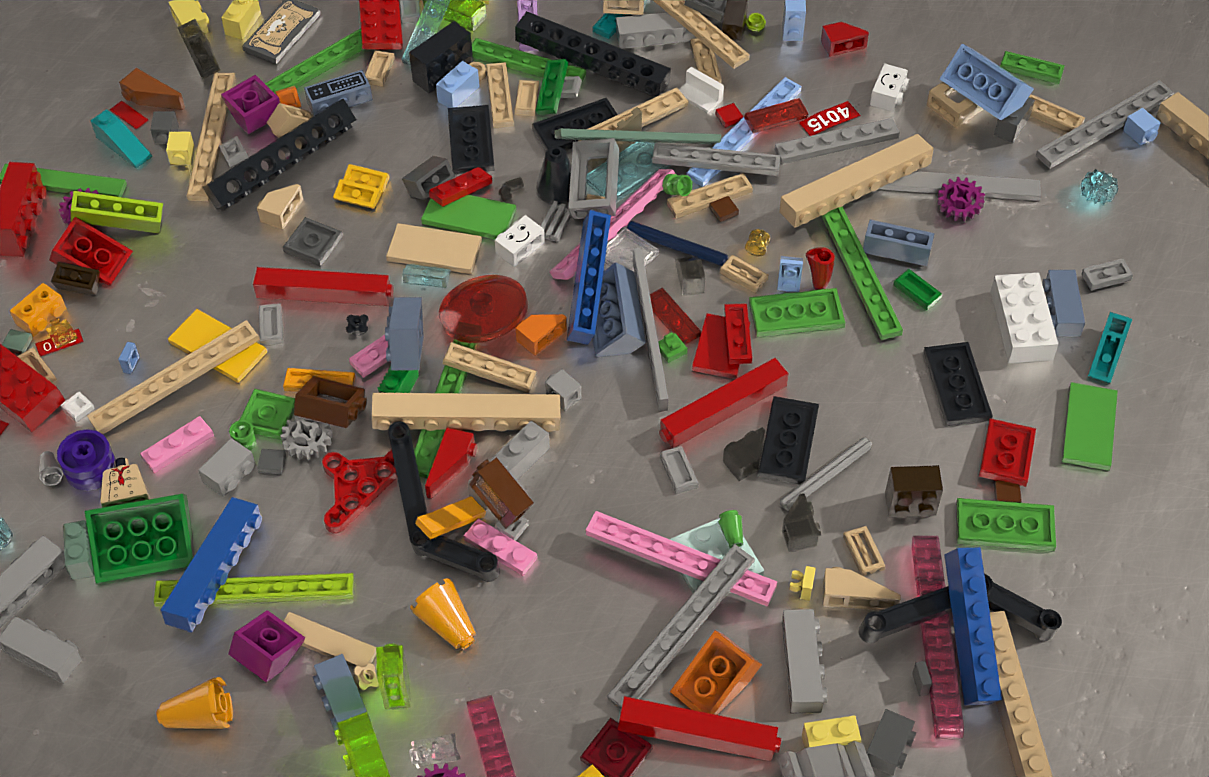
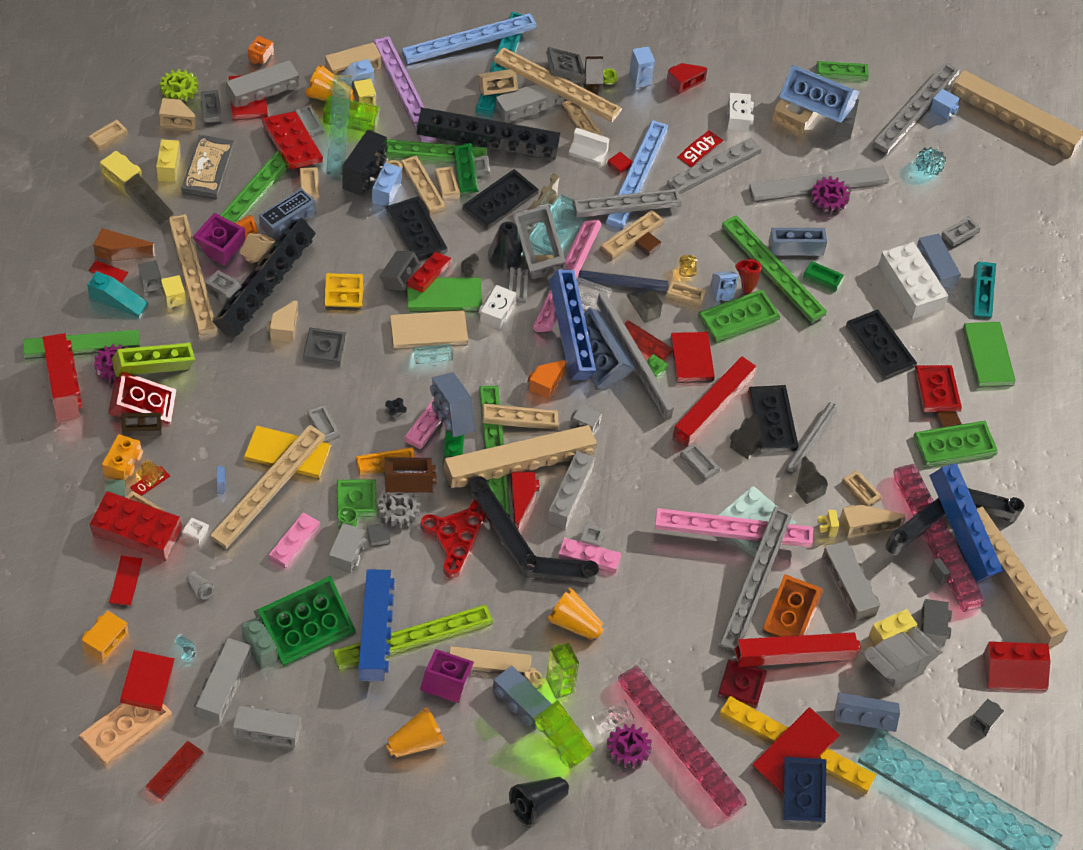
camera: 25 degrees left, 0 degrees up
dark purple wheel [57,429,116,491] -> none
tan torso [100,457,150,508] -> none
red brick [253,267,394,306] -> none
light orange tile [415,496,486,539] -> none
clear red dish [439,275,528,343] -> none
reddish brown window [469,457,534,529] -> none
sand green tile [555,129,721,144] -> none
tan tile [578,87,689,141] -> none
bright green wheel [662,174,693,196] -> none
bright green cone [718,510,744,548] -> none
red plate [724,304,752,364] -> none
clear red tile [744,98,809,133] -> none
tan brick [779,134,934,228] -> none
dark brown brick [885,465,943,518] -> none
tan tile [1029,94,1085,132] -> none

